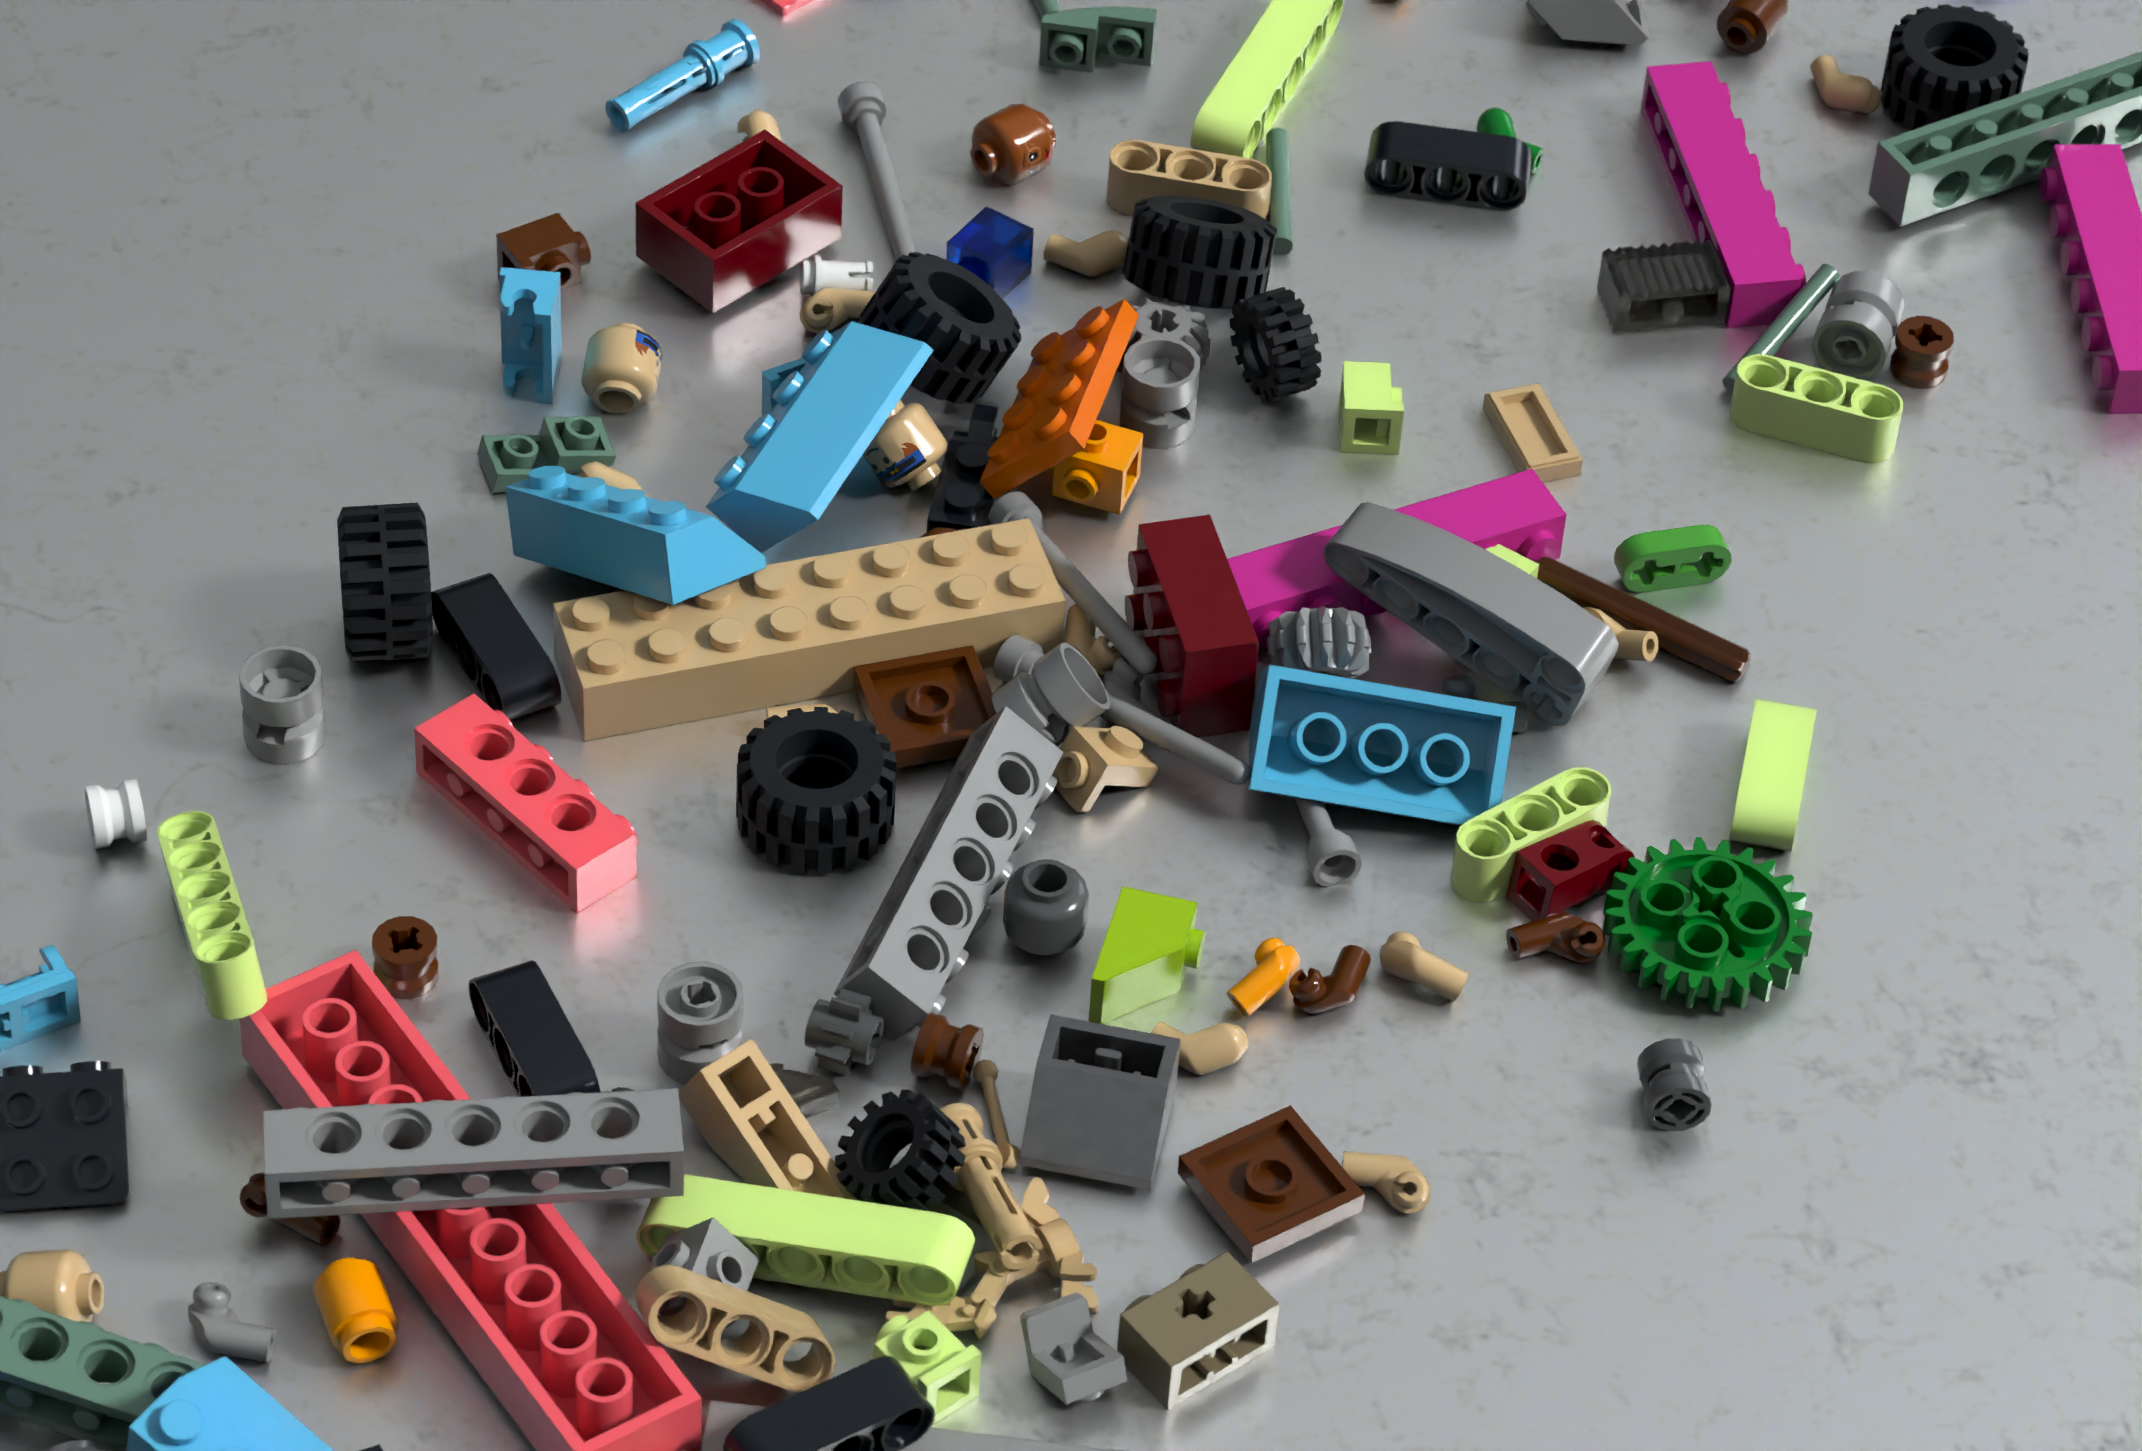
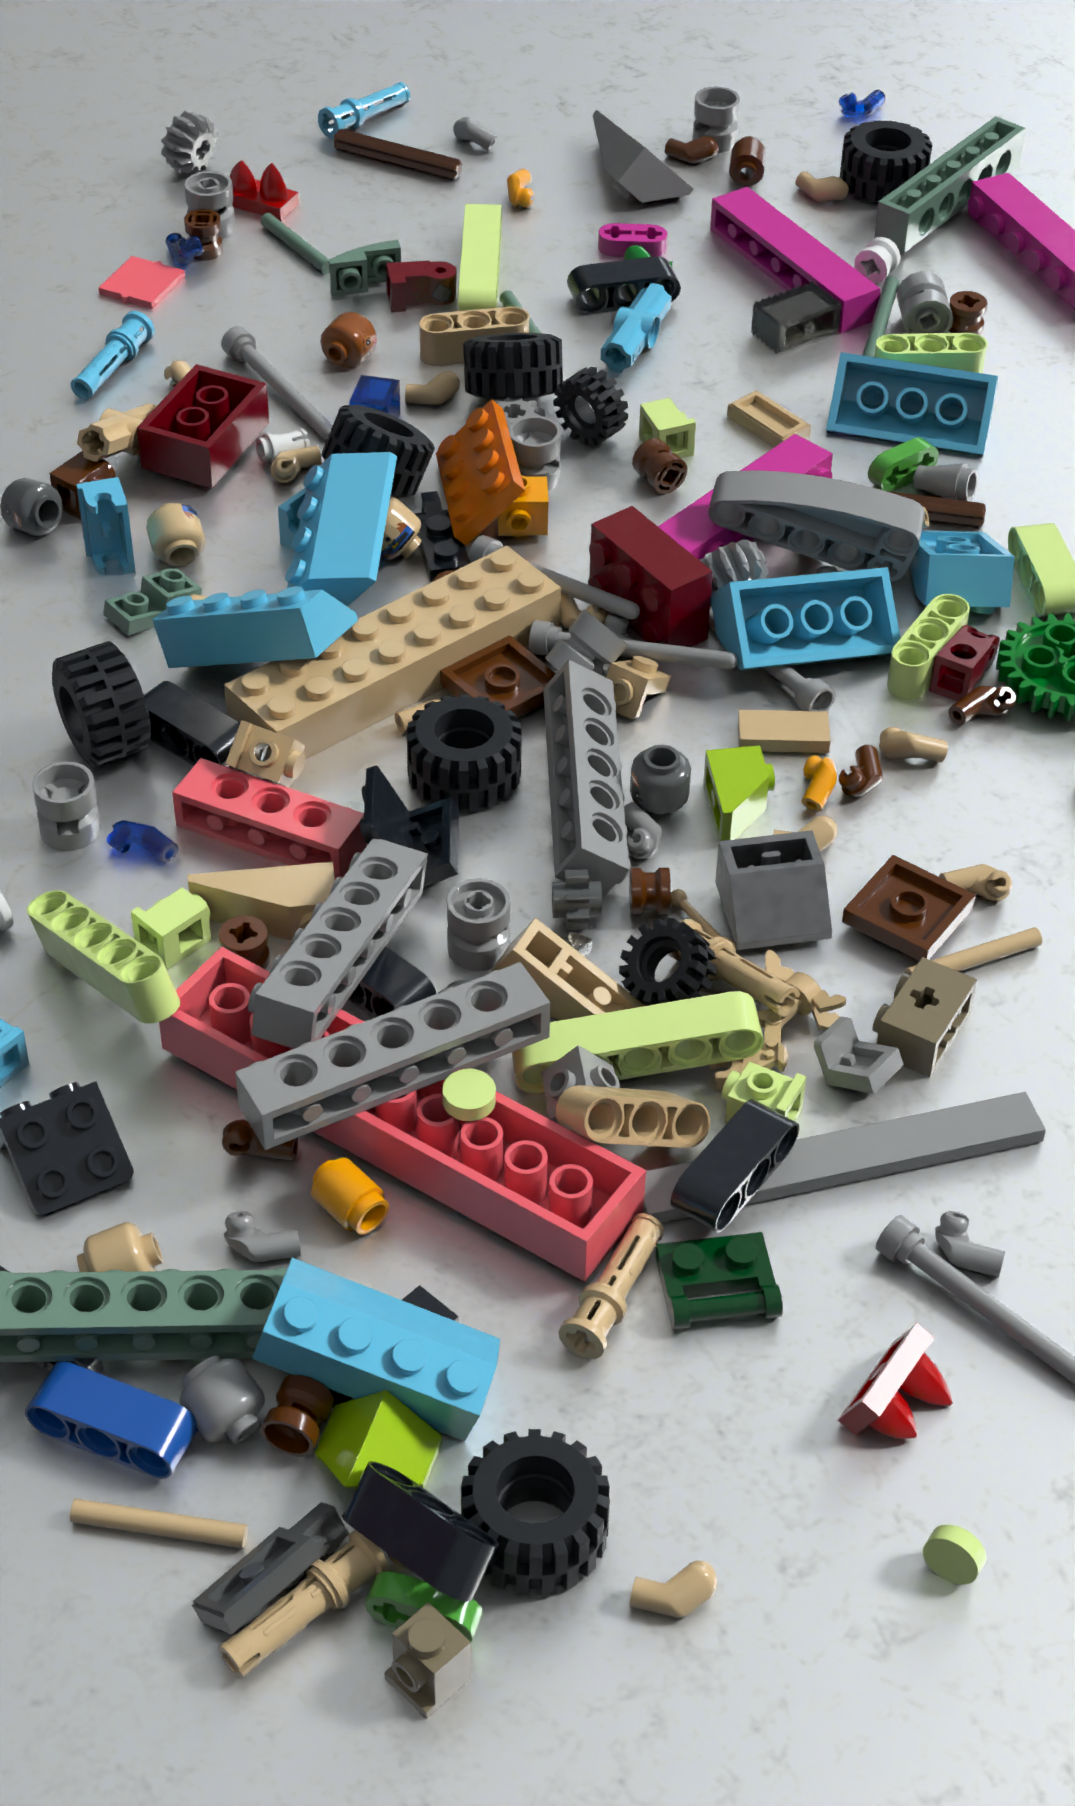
camera: 20 degrees left, 0 degrees up
none -> dark grey head [0,478,63,536]
none -> tan piece [77,403,156,462]
none -> clear blue arm [106,820,179,863]
none -> yellowish green brick [131,887,211,970]
none -> tan slope [187,862,335,941]
none -> tan brick [225,720,306,788]
none -> light grey brick [248,838,428,1049]
none -> black bracket [360,765,459,886]
none -> dark red leg [386,260,457,312]
none -> yellowish green tile [442,1069,496,1121]
none -> dark pink beam [598,223,668,257]
none -> medium azure piece [600,283,672,373]
none -> light grey arm [624,802,662,860]
none -> reddish brown wheel [632,438,688,494]
none -> tan tile [738,709,831,753]
none -> medium azure slope [826,352,998,456]
none -> wheel [854,237,901,284]
none -> tan bar [905,927,1042,974]
none -> medium azure slope [909,531,1015,614]
none -> light grey cone [914,463,978,501]

